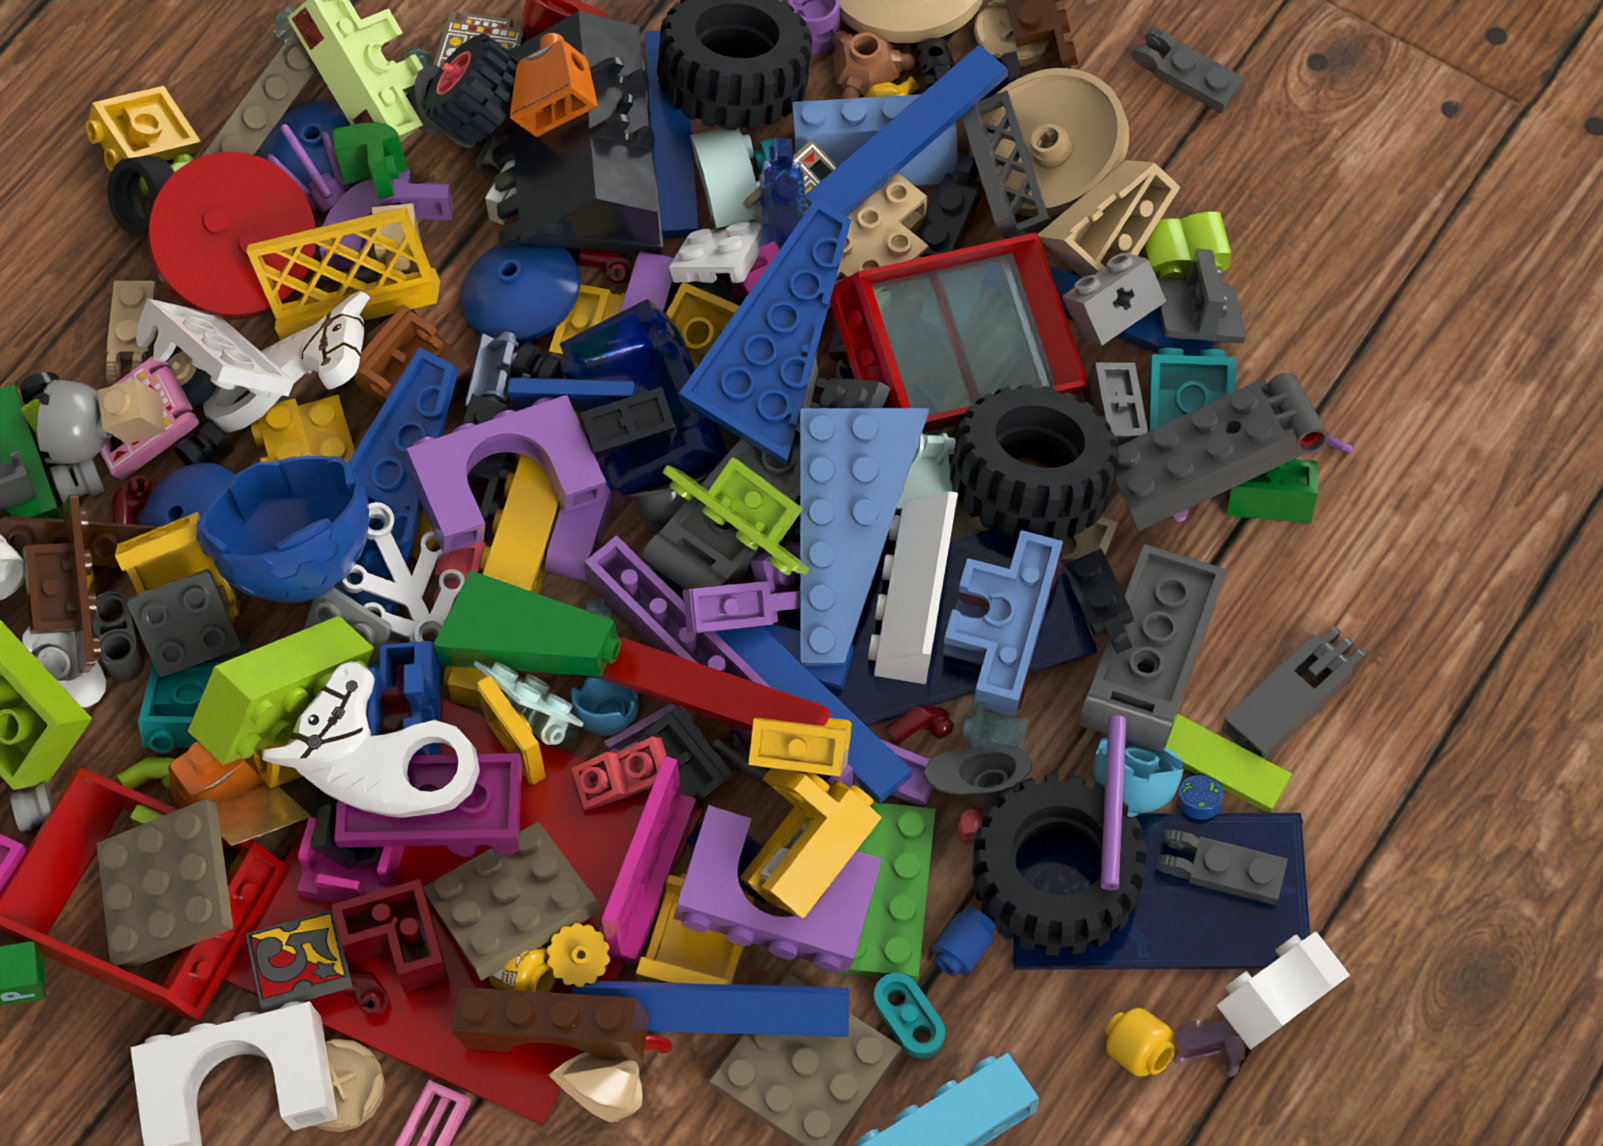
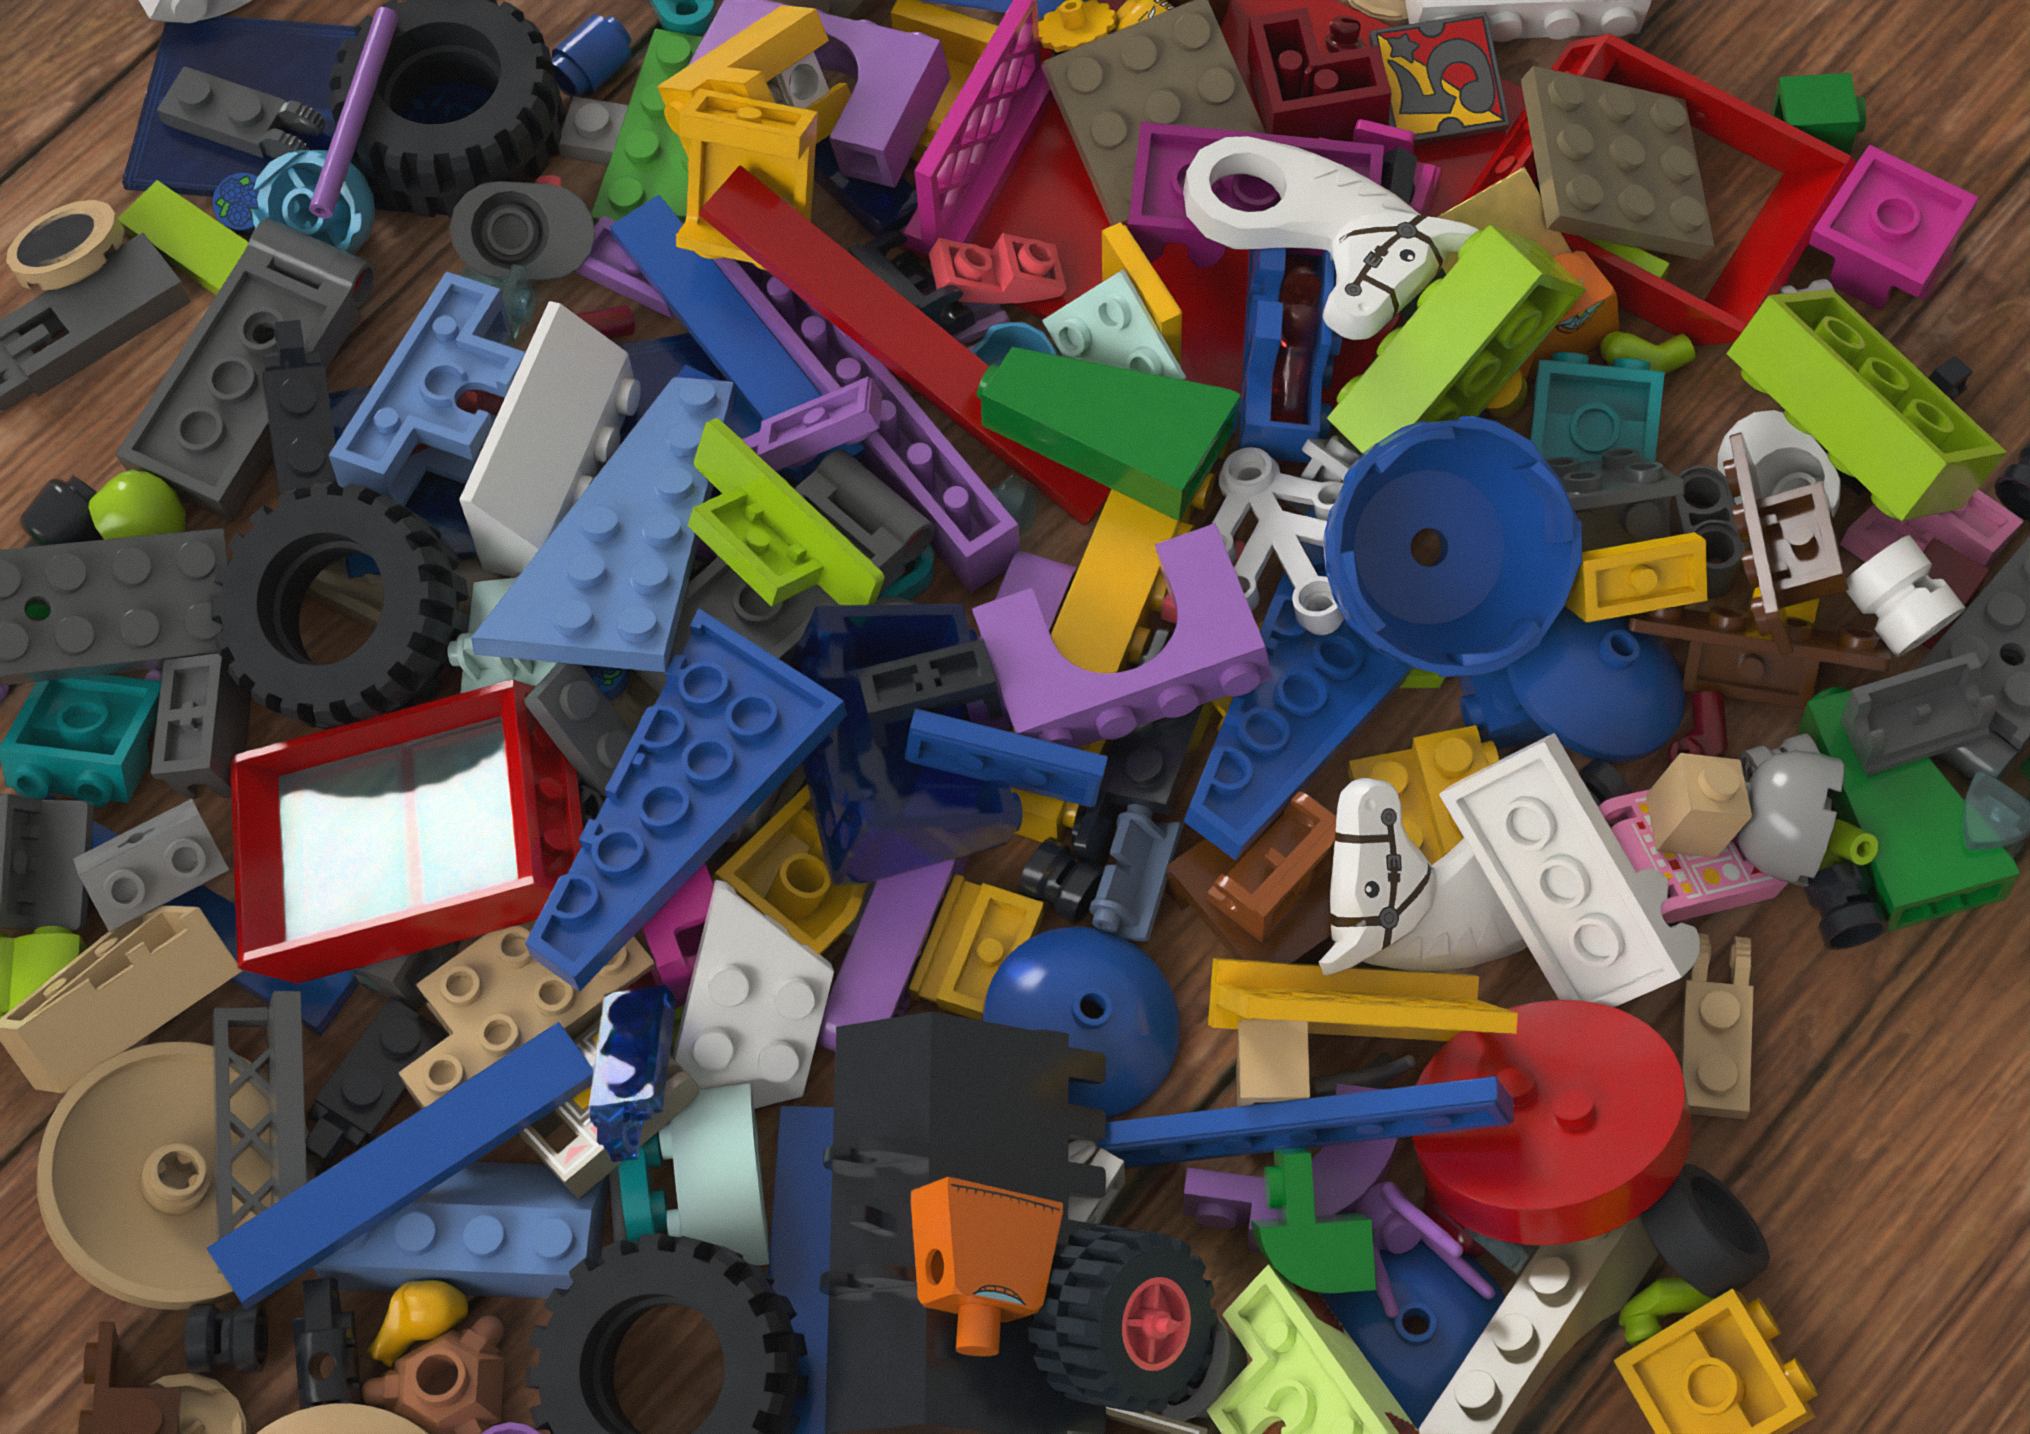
camera: 170 degrees left, 0 degrees up
none -> tan tile [6,200,124,290]
none -> black head [20,475,104,547]
none -> lime hair [89,469,186,540]
none -> light grey plate [558,96,628,165]
none -> blue tile [1097,1076,1514,1169]

